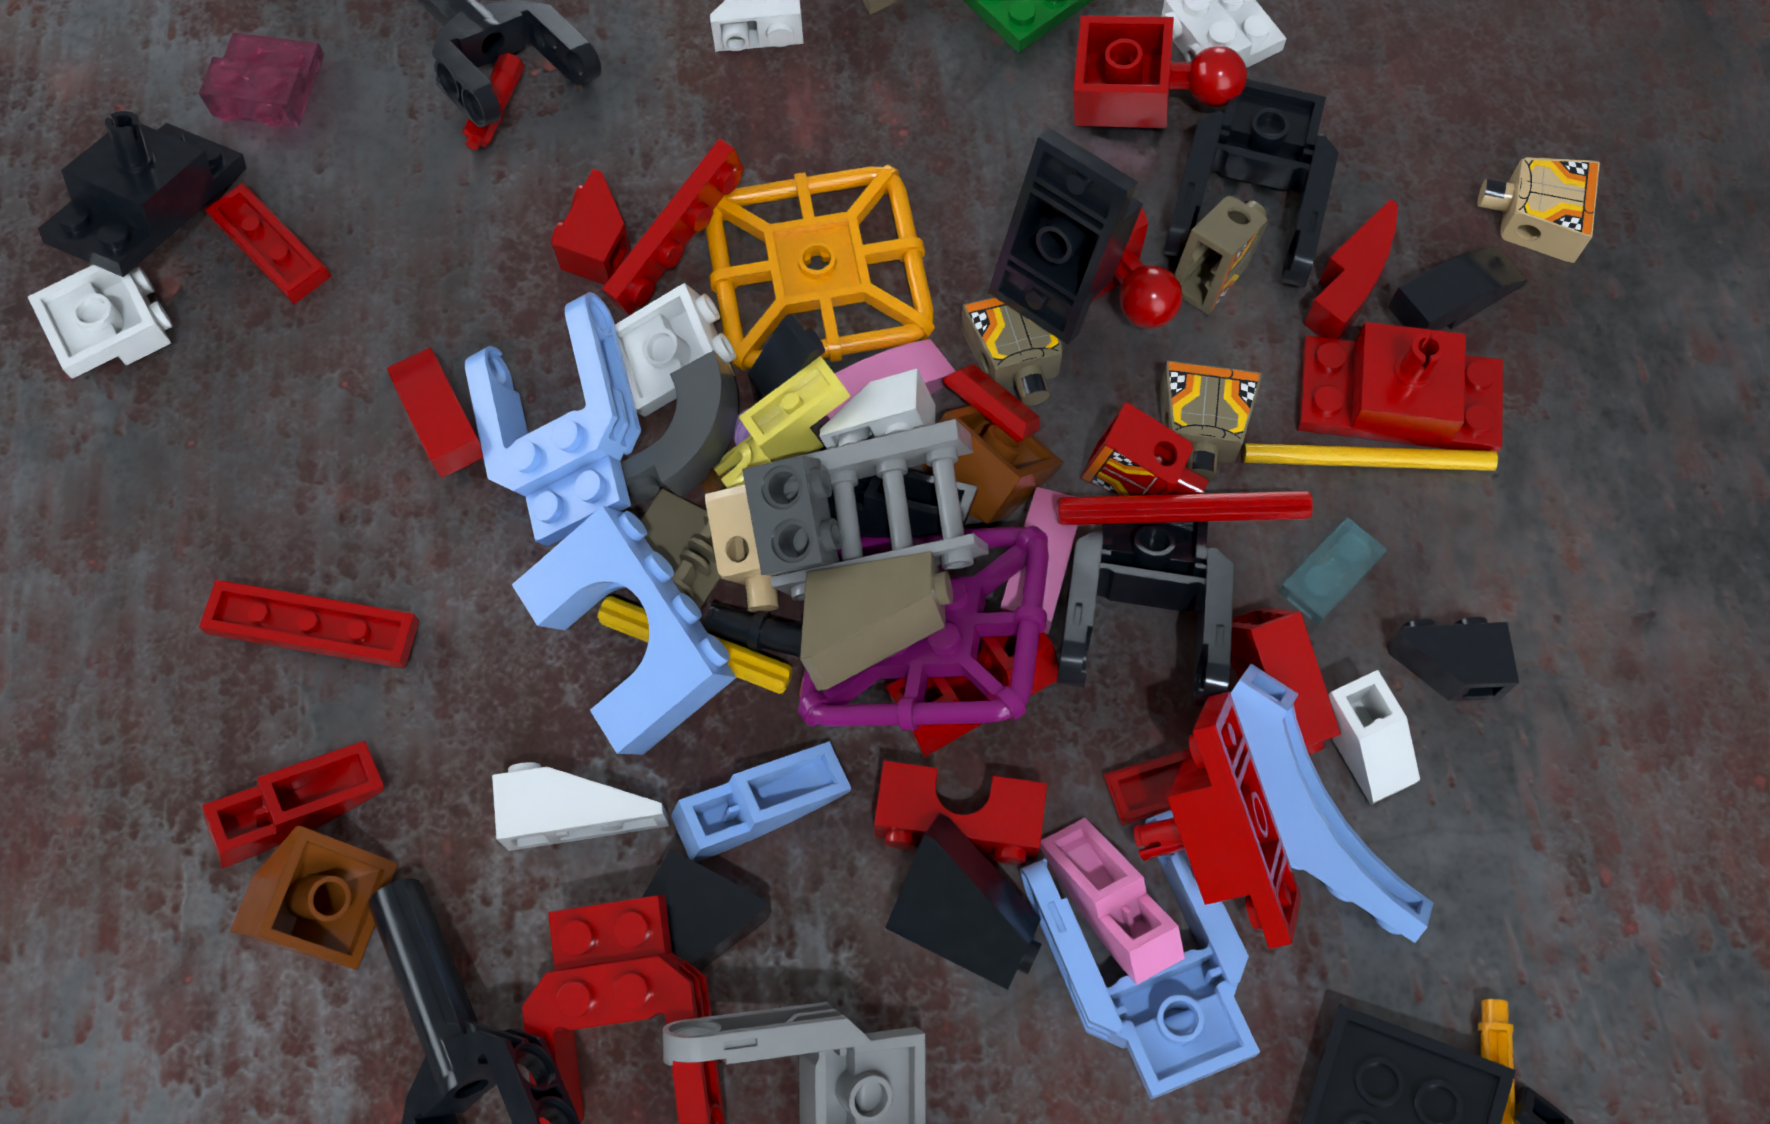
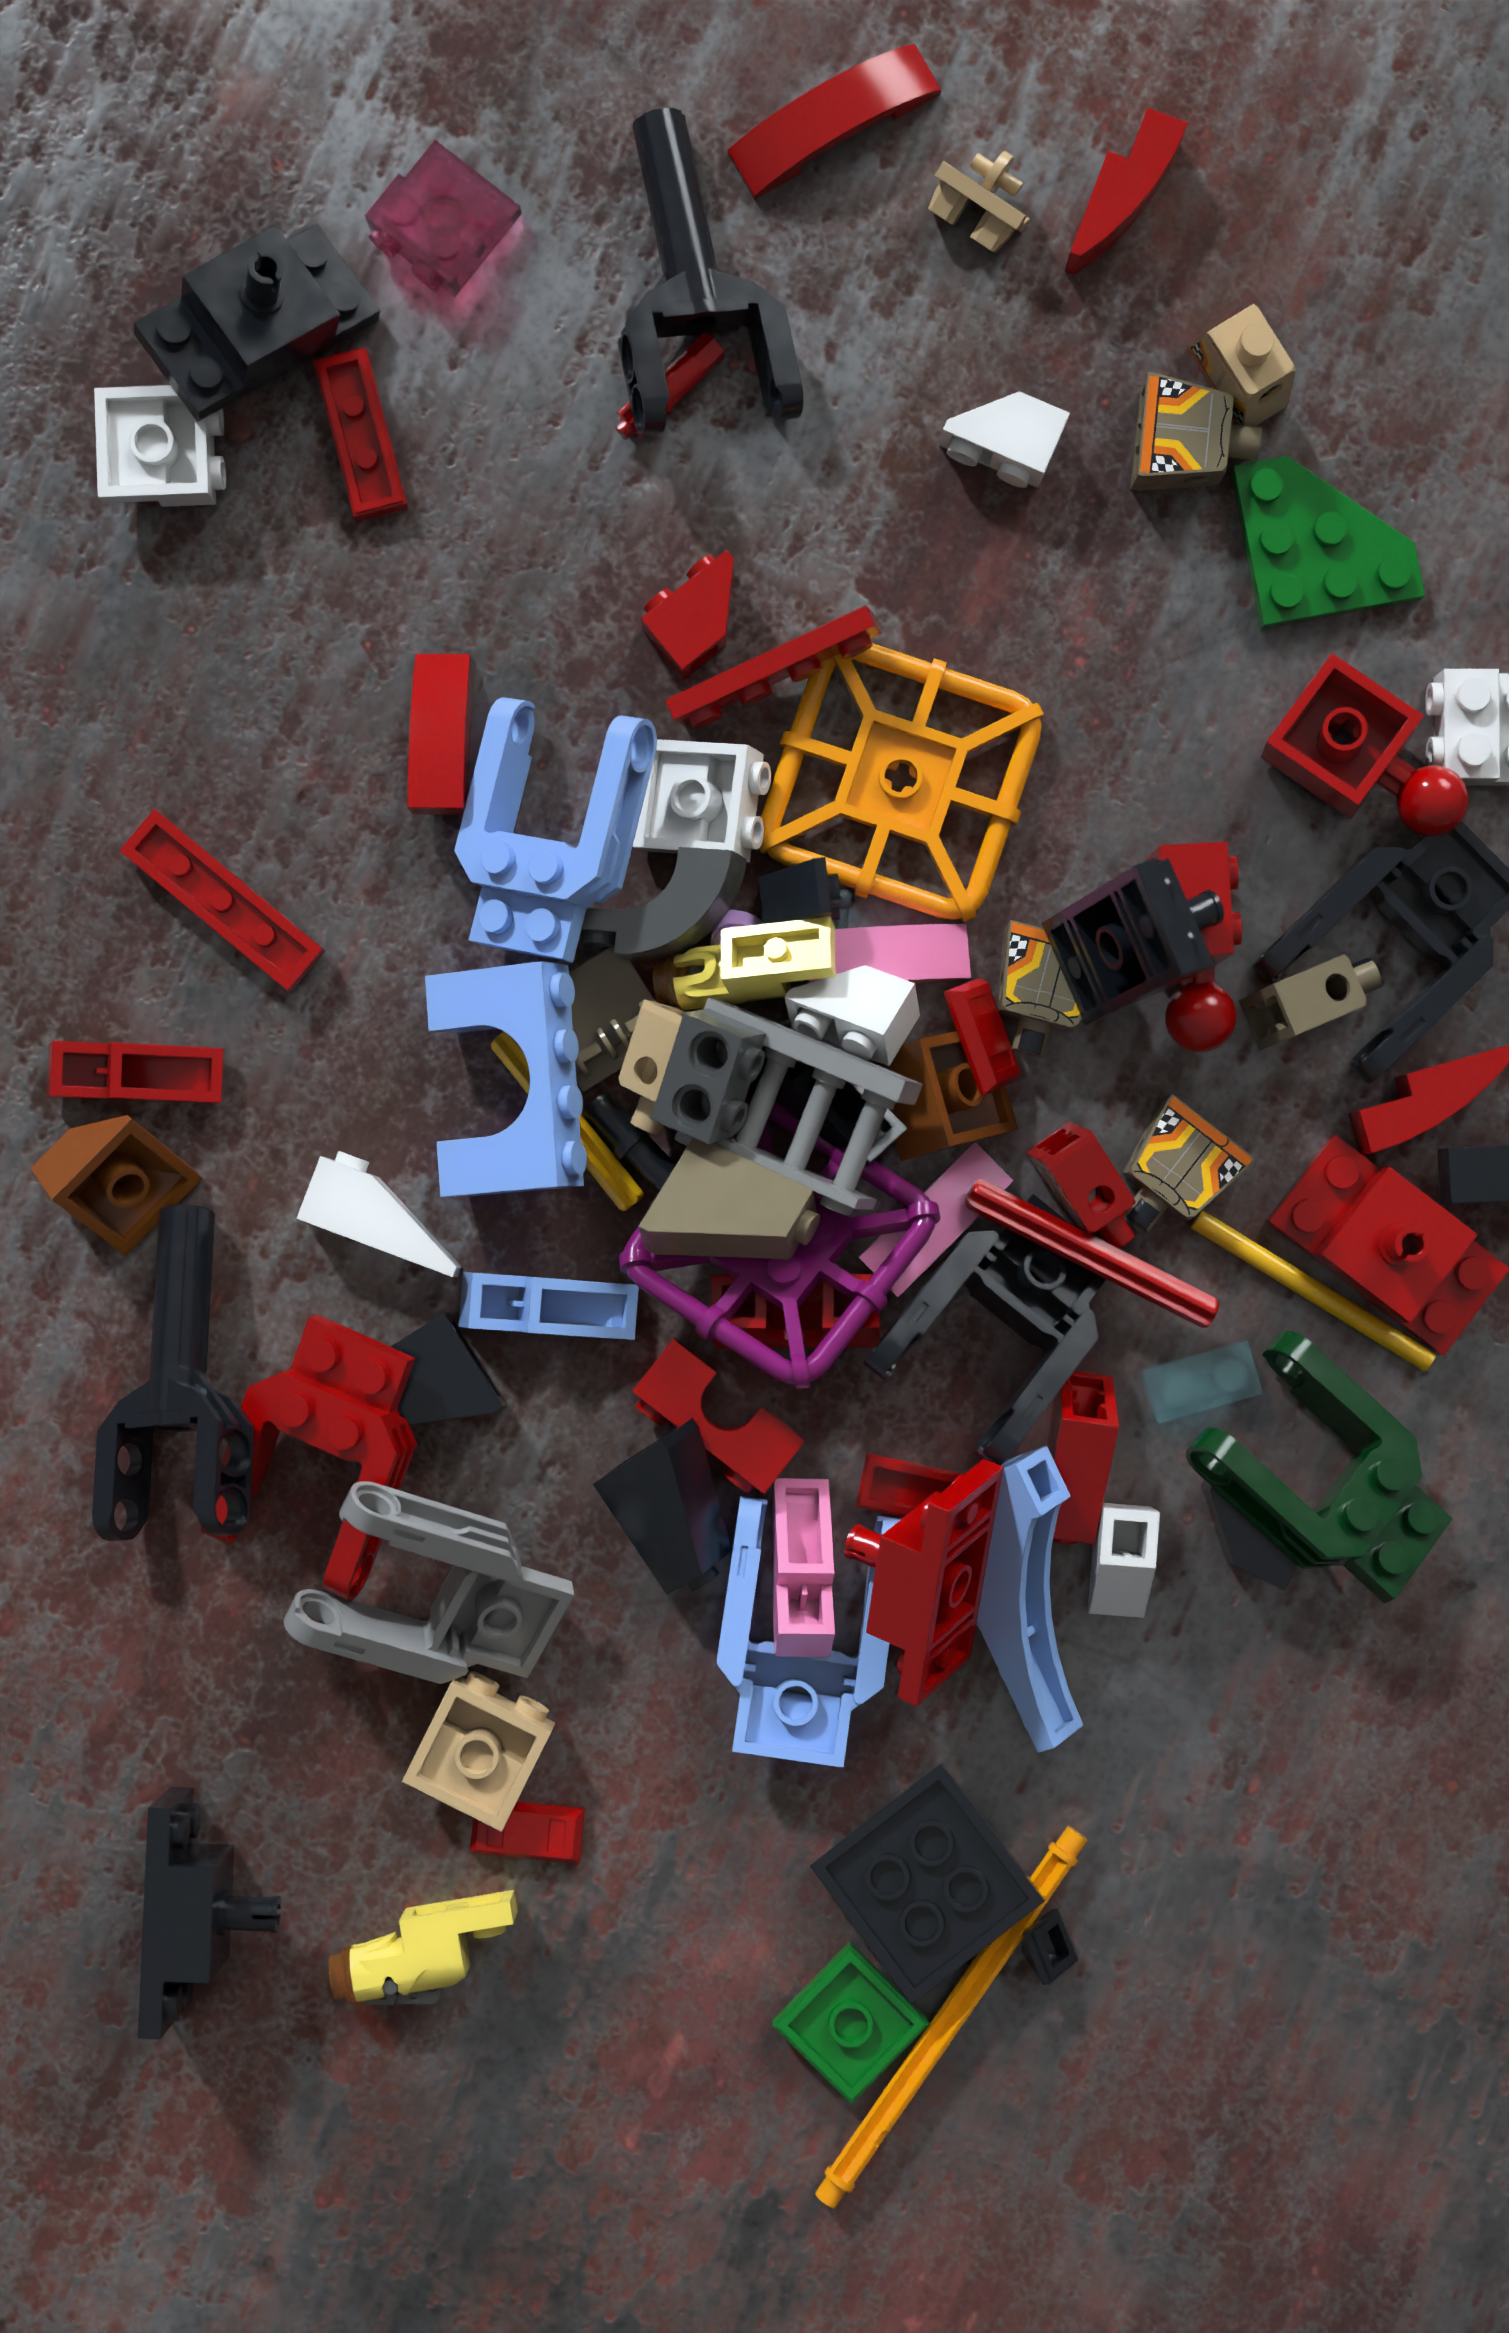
camera: 25 degrees right, 20 degrees up
none -> dark green plate [1186,1331,1453,1603]

